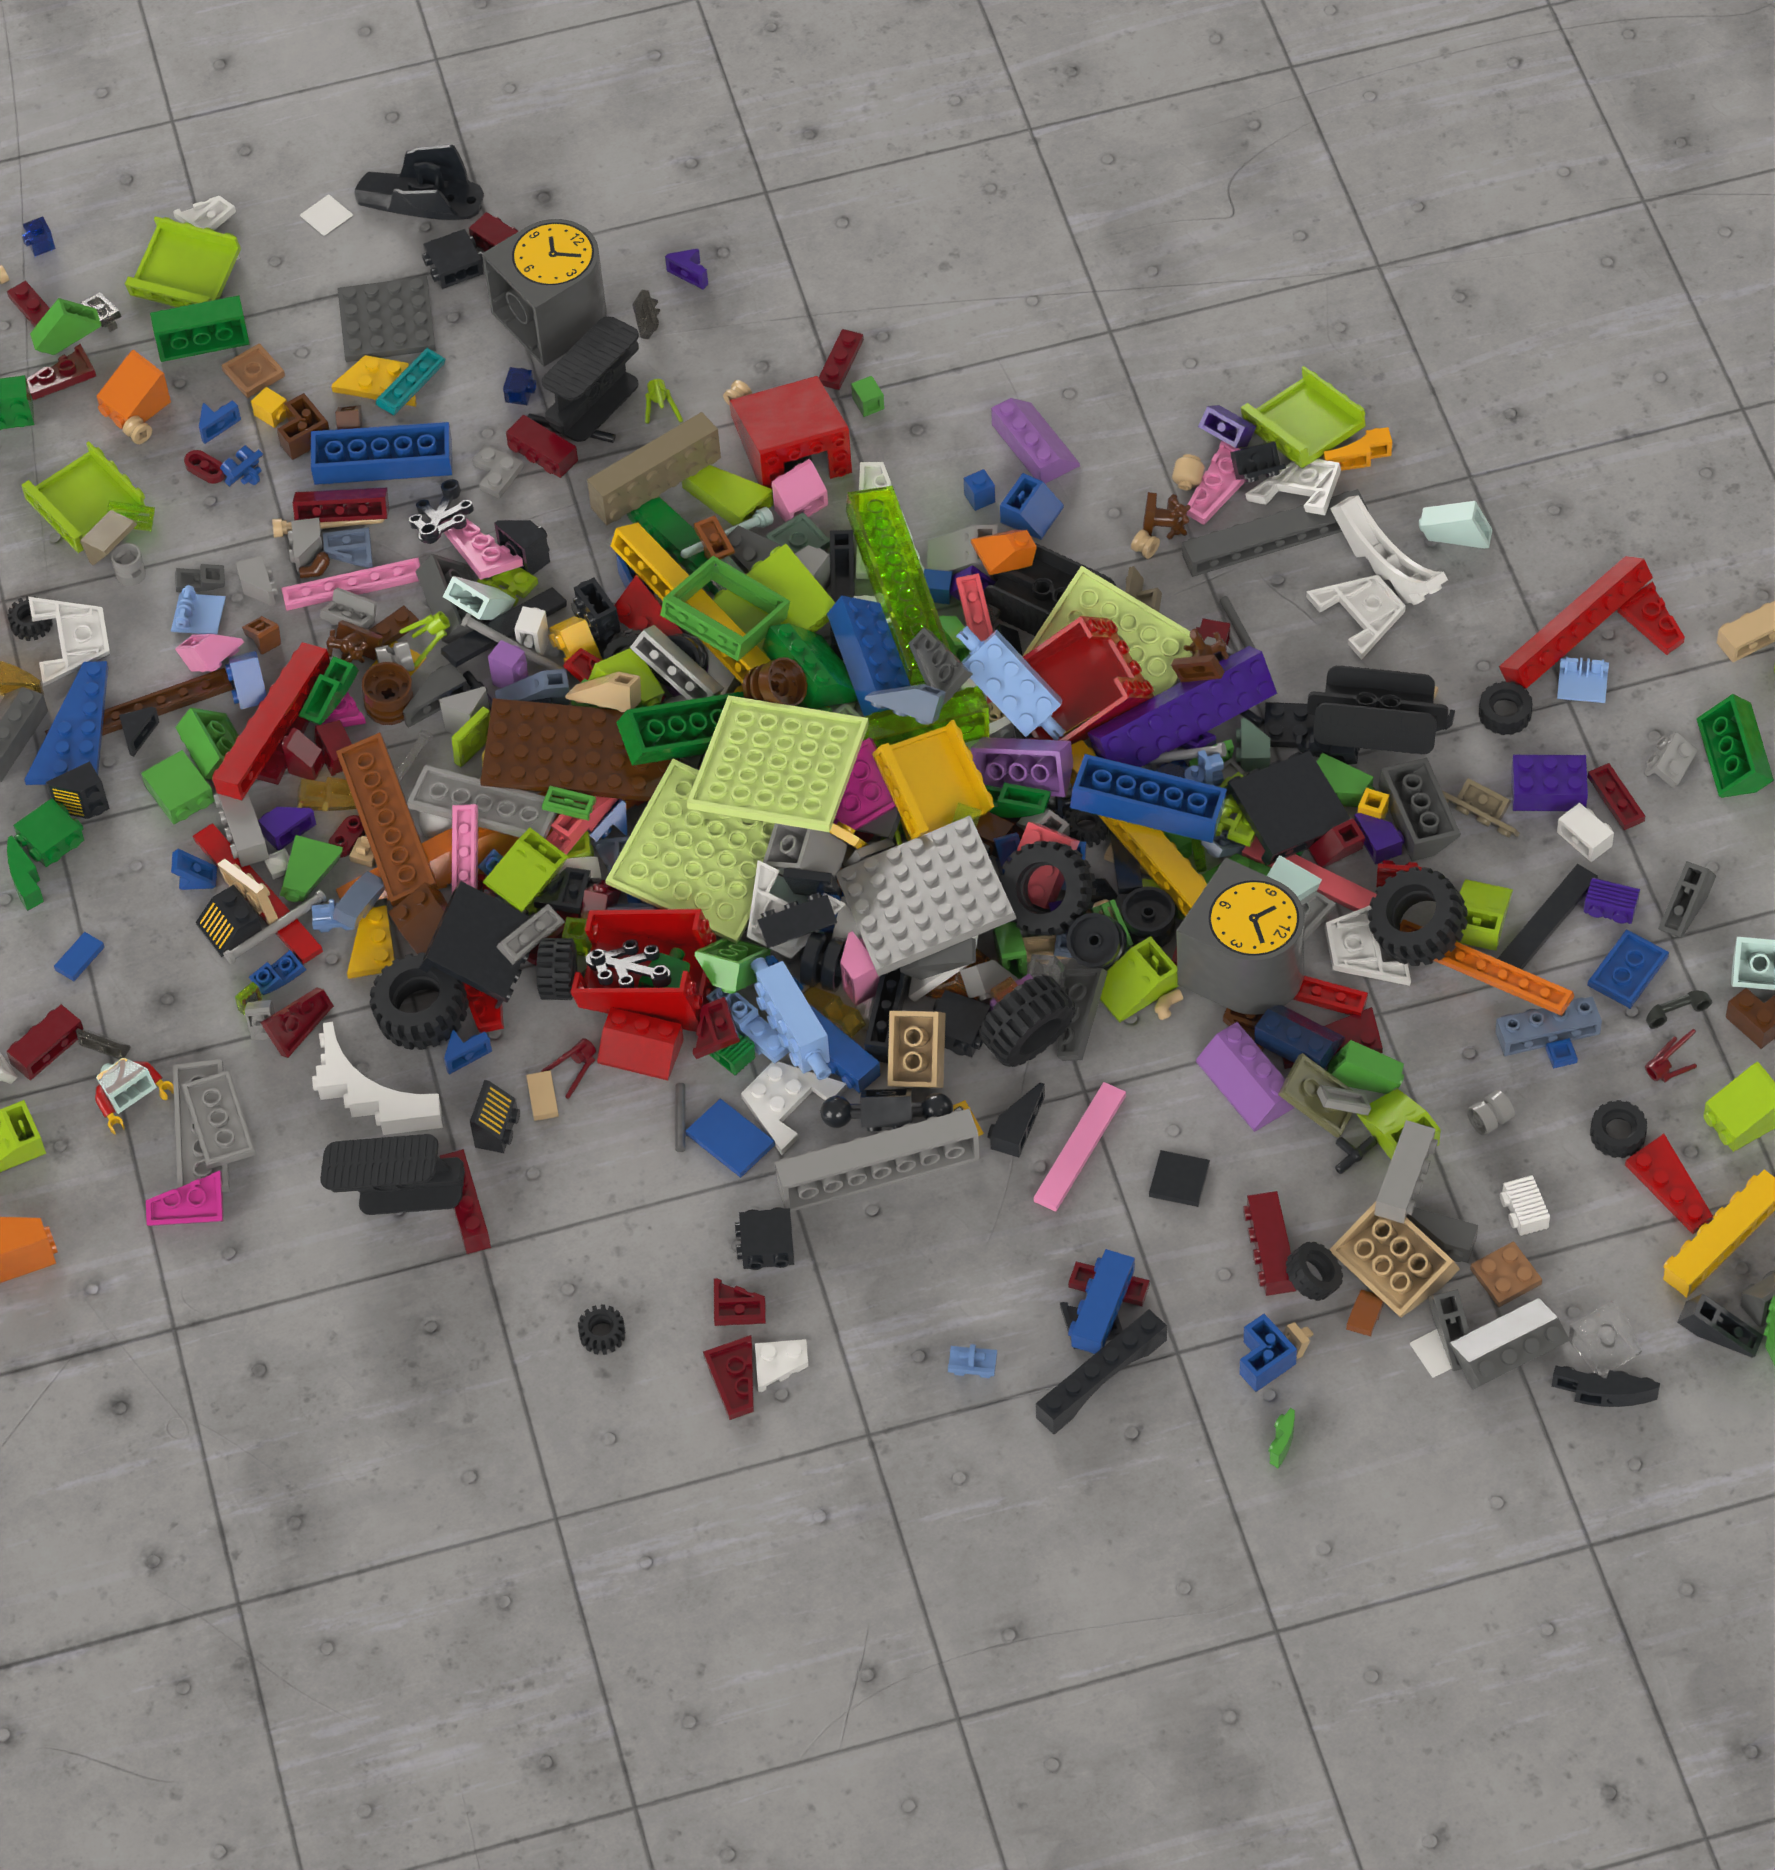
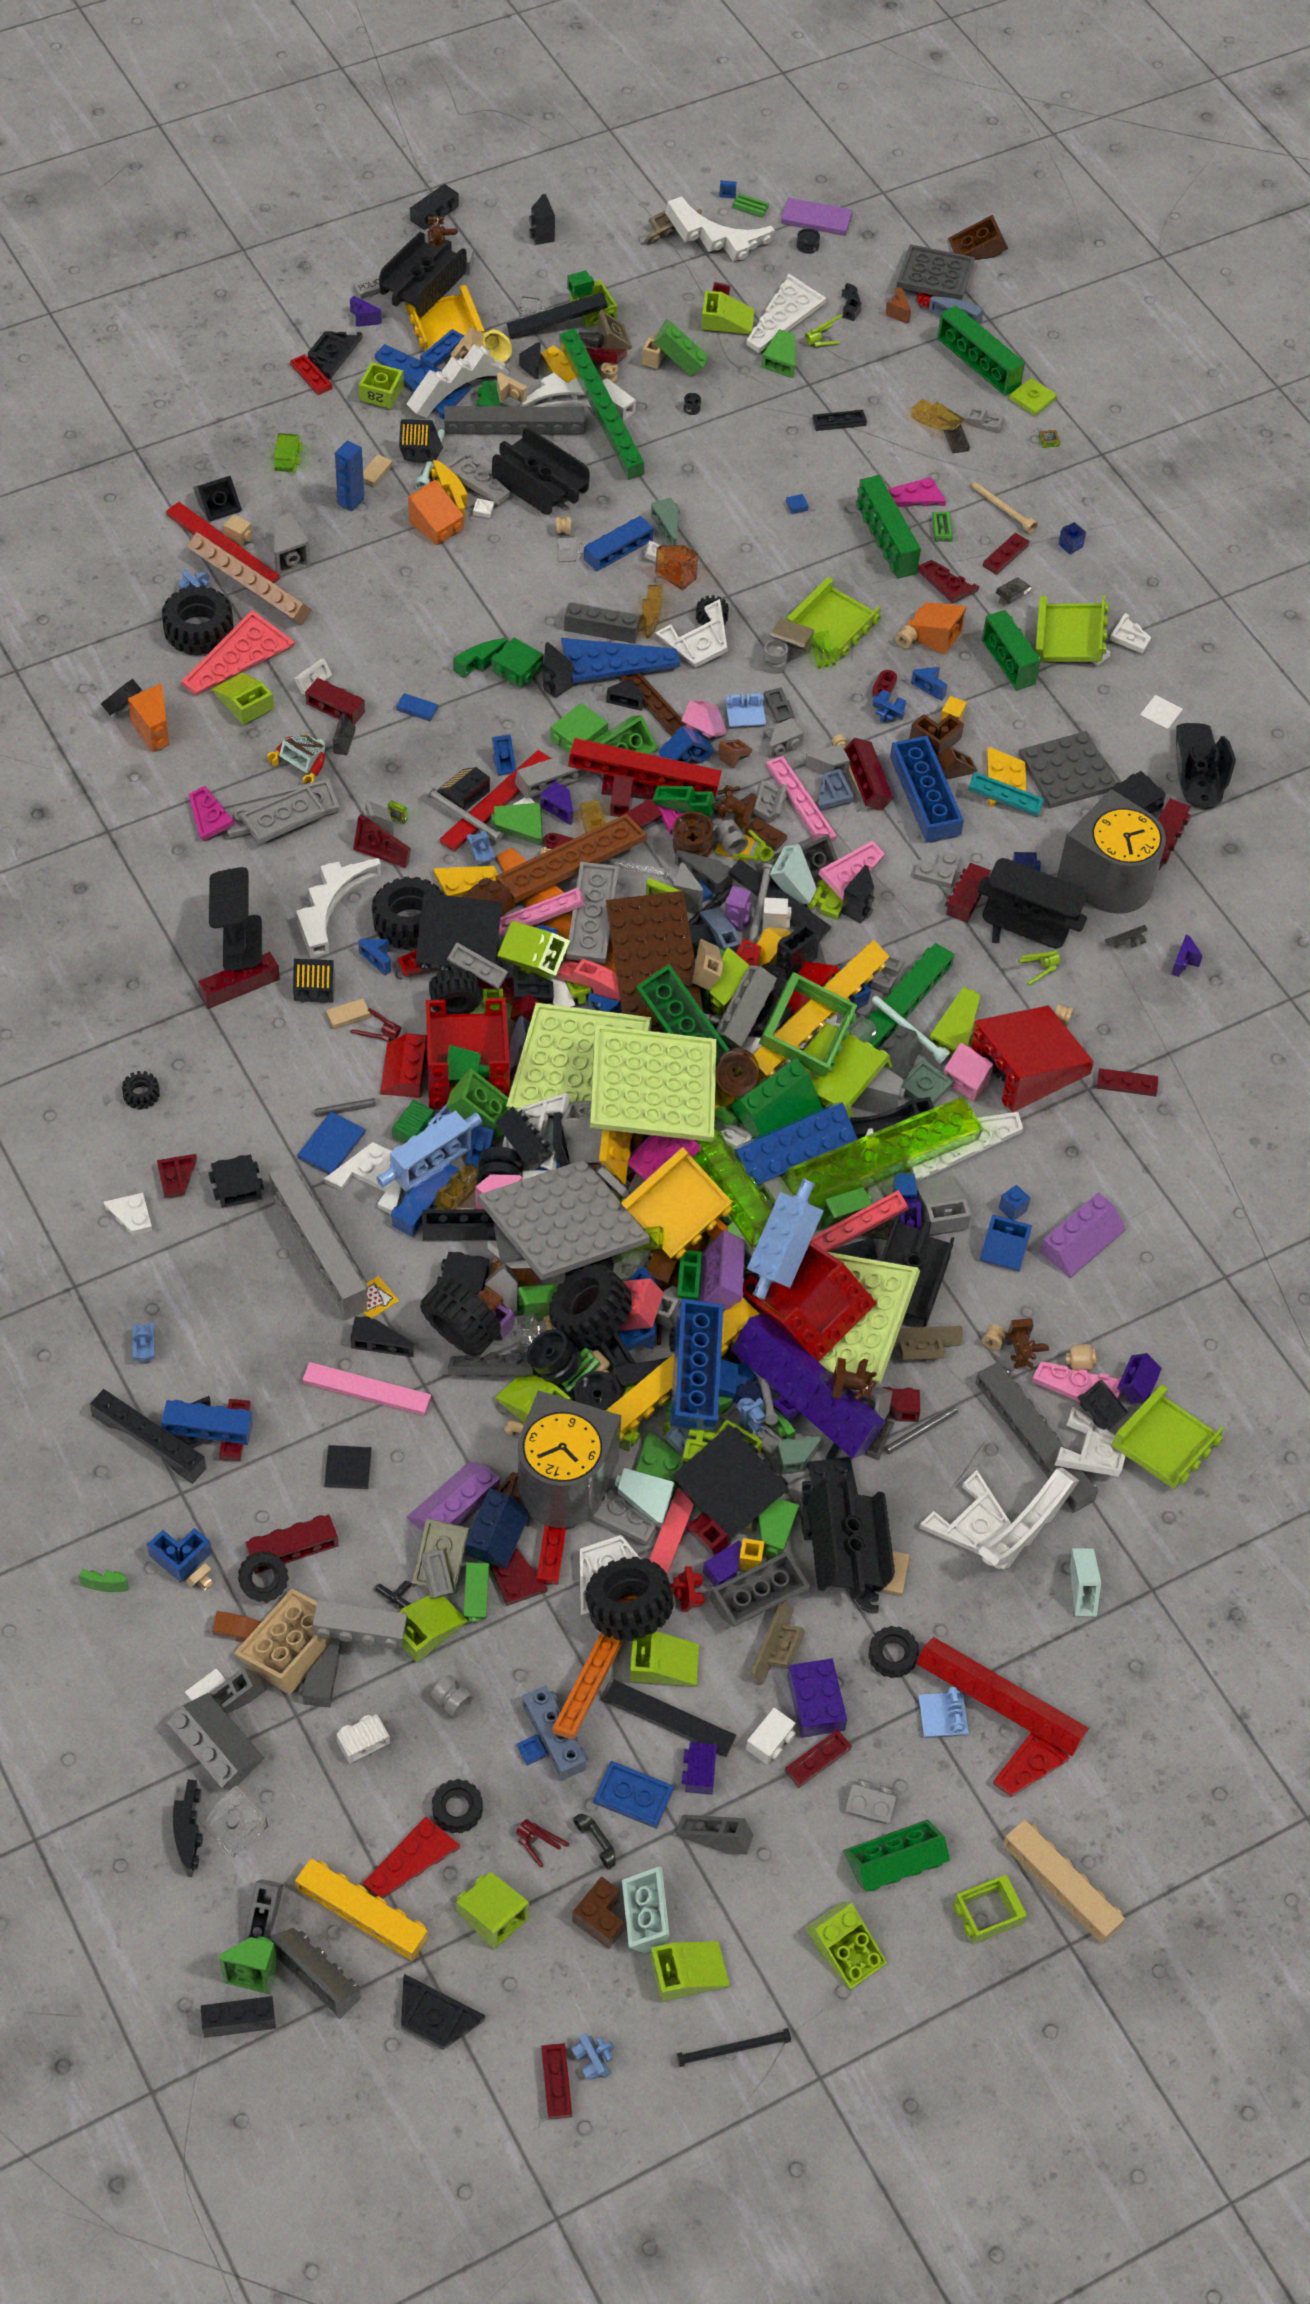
camera: 70 degrees right, 0 degrees up
bright green slope [30,298,101,355] -> none
tan wing [217,859,278,925] -> none
medium nougat plate [221,343,285,398] -> none
blue slope [249,950,306,995] -> none
reddish brown arm [299,552,330,578] -> none
sand blue slope [333,871,385,930] -> none
black plant [409,479,474,544] -> none
bright green tile [542,786,596,821] -> none
black plant [586,939,672,988] -> none
dark tan brick [587,412,721,526] -> none
dark red wing [692,997,740,1059] -> none
dark orange slope [694,515,735,559] -> none
dark red wing [703,1335,754,1420] -> none
black brick [820,1088,953,1131] -> none
bright green panel [851,376,884,417] -> none
sand blue slope [864,684,946,725] -> none
tan brick [887,1011,945,1088] -> none
dark grey wing [909,627,973,707] -> none
orange slope [971,530,1037,575] -> none
light orange slope [1323,427,1392,471] -> none
medium nougat plate [1470,1241,1542,1308] -> none

